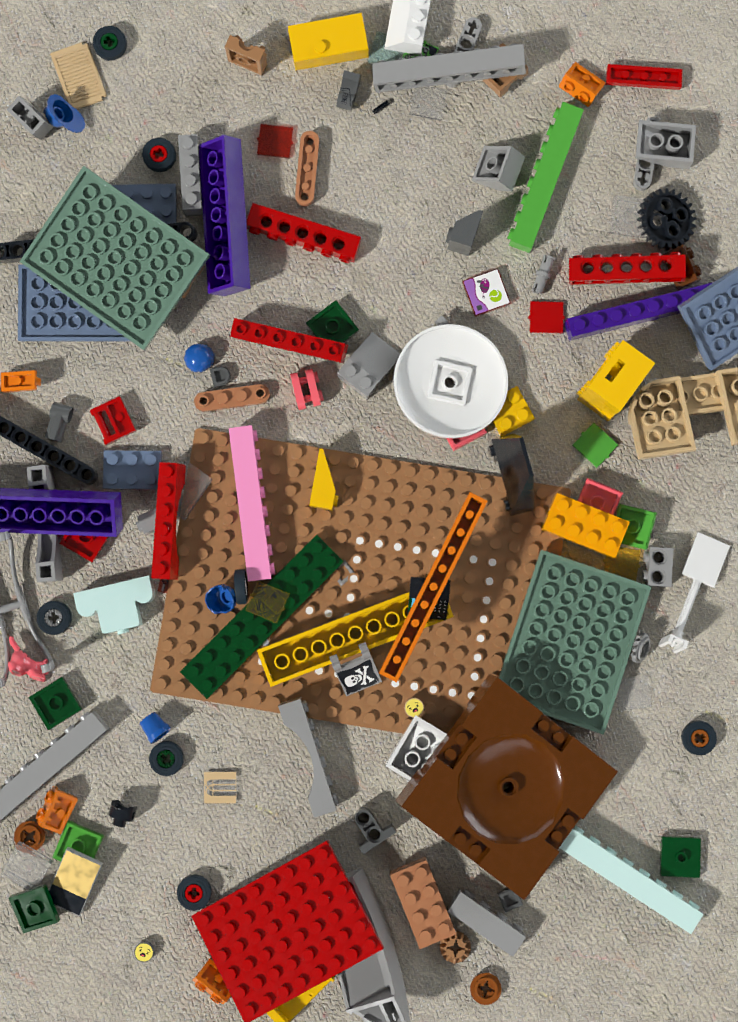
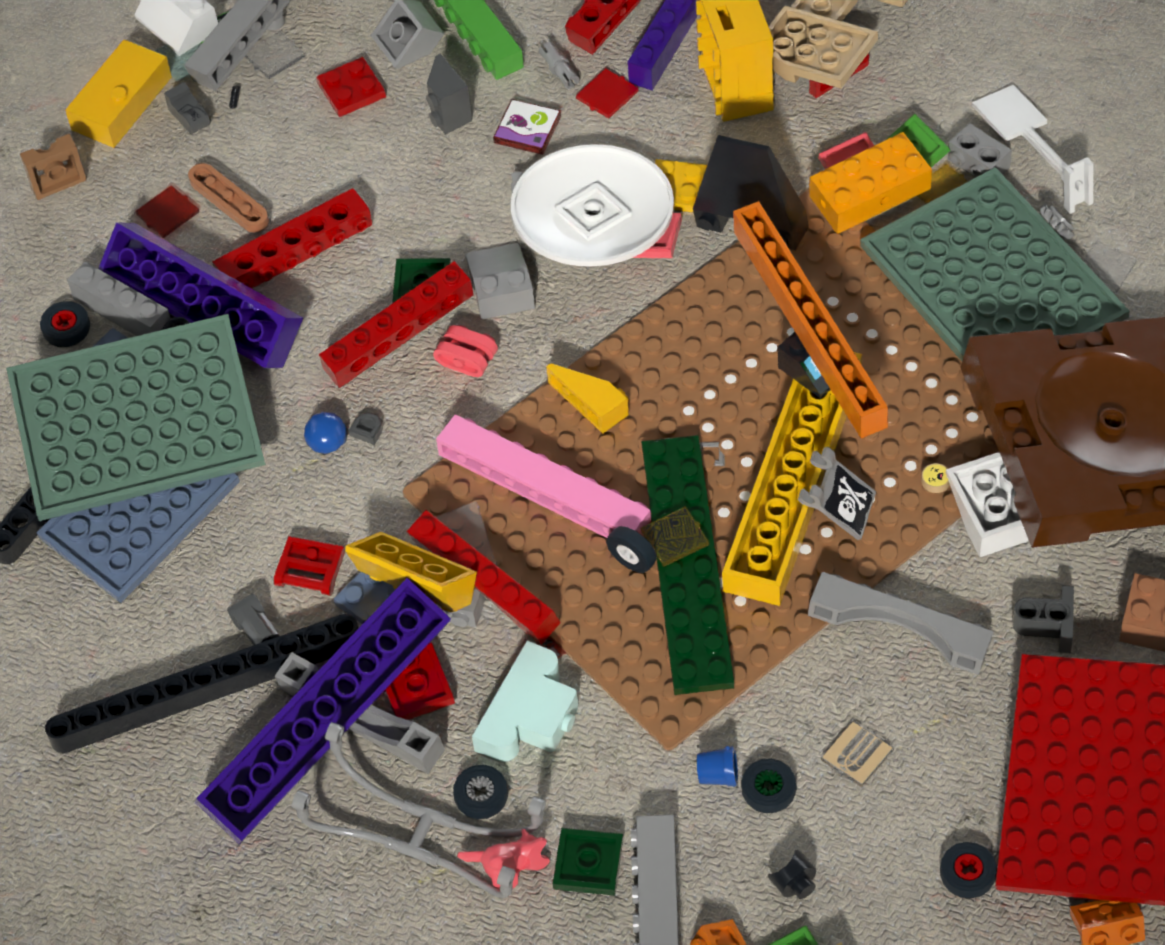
camera: 45 degrees left, 30 degrees down
orange plate [1,370,41,393] -> none
nougat plate [194,384,270,412] -> none
blue hair [205,584,236,614] -> none
bright green piece [572,423,618,468] -> none
none -> red plate [316,57,386,117]
none -> yellow slope [345,532,477,612]

